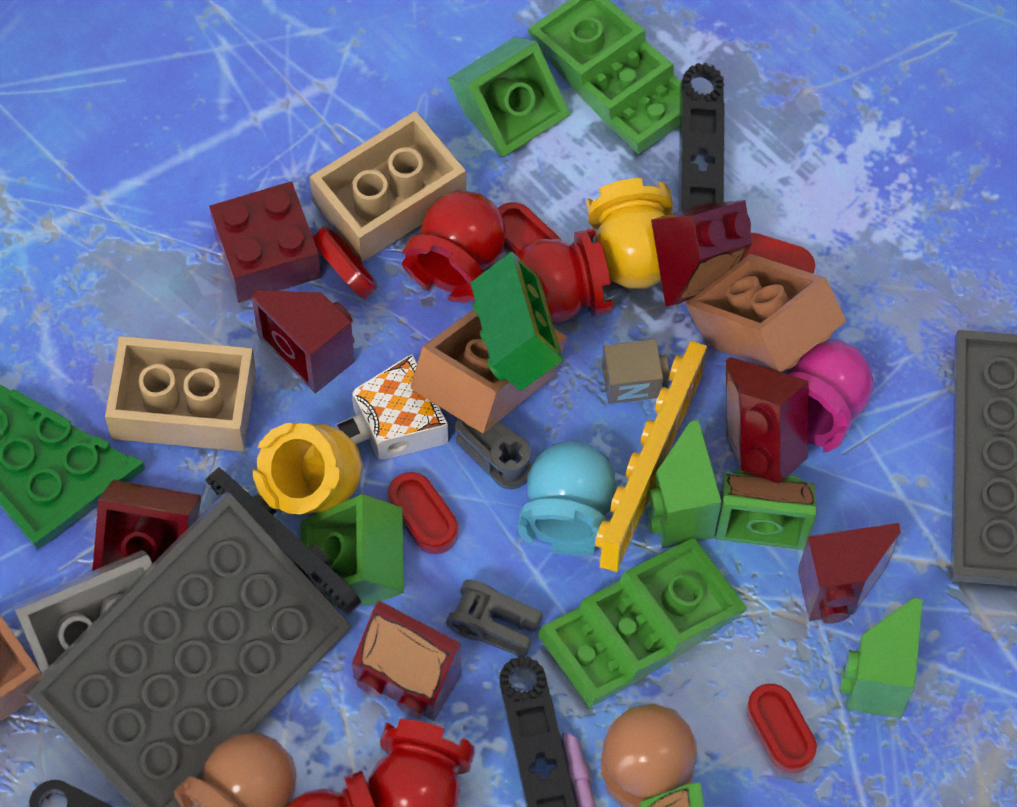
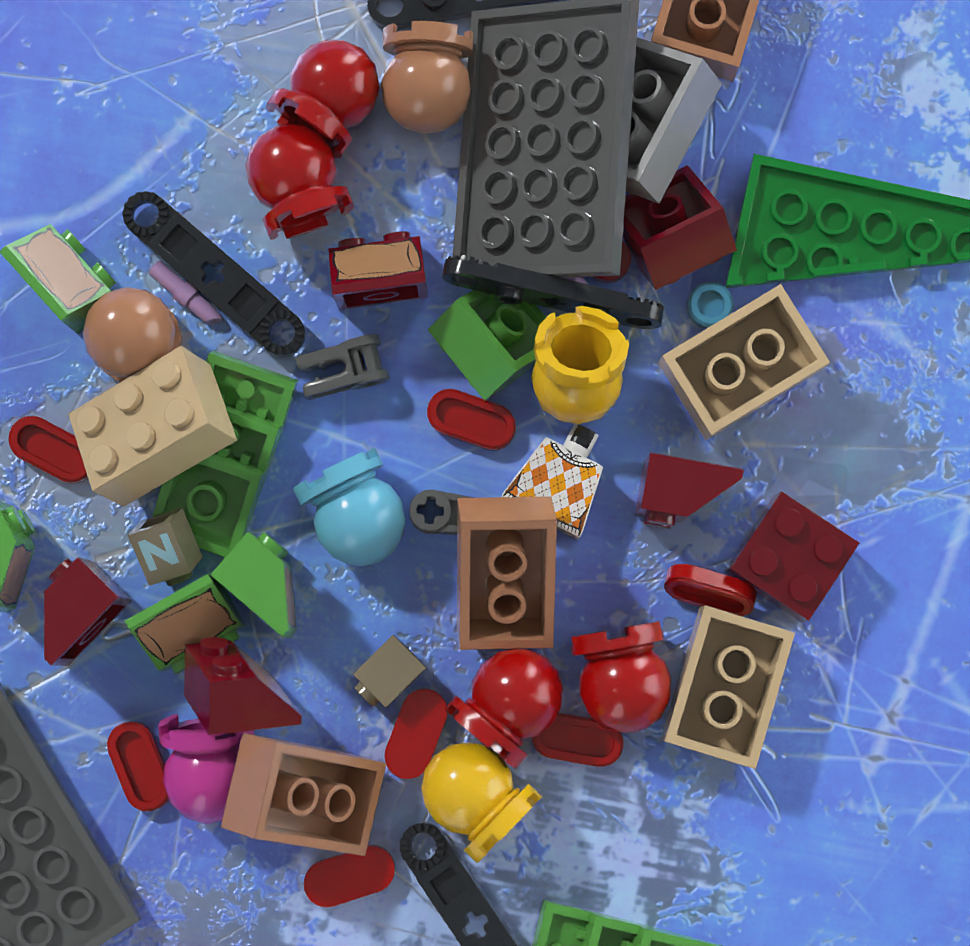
camera: 145 degrees right, 20 degrees up
bright green slope [447,36,571,157] -> none
green brick [470,252,563,391] -> none
yellow plate [595,341,707,573] -> none
dark red slope [651,200,752,306] -> none
none -> tan brick [68,346,237,507]
none -> red tile [107,721,169,811]
none -> dark tan brick [128,507,203,586]
none -> red tile [384,689,448,779]
none -> dark azure tile [687,282,733,329]

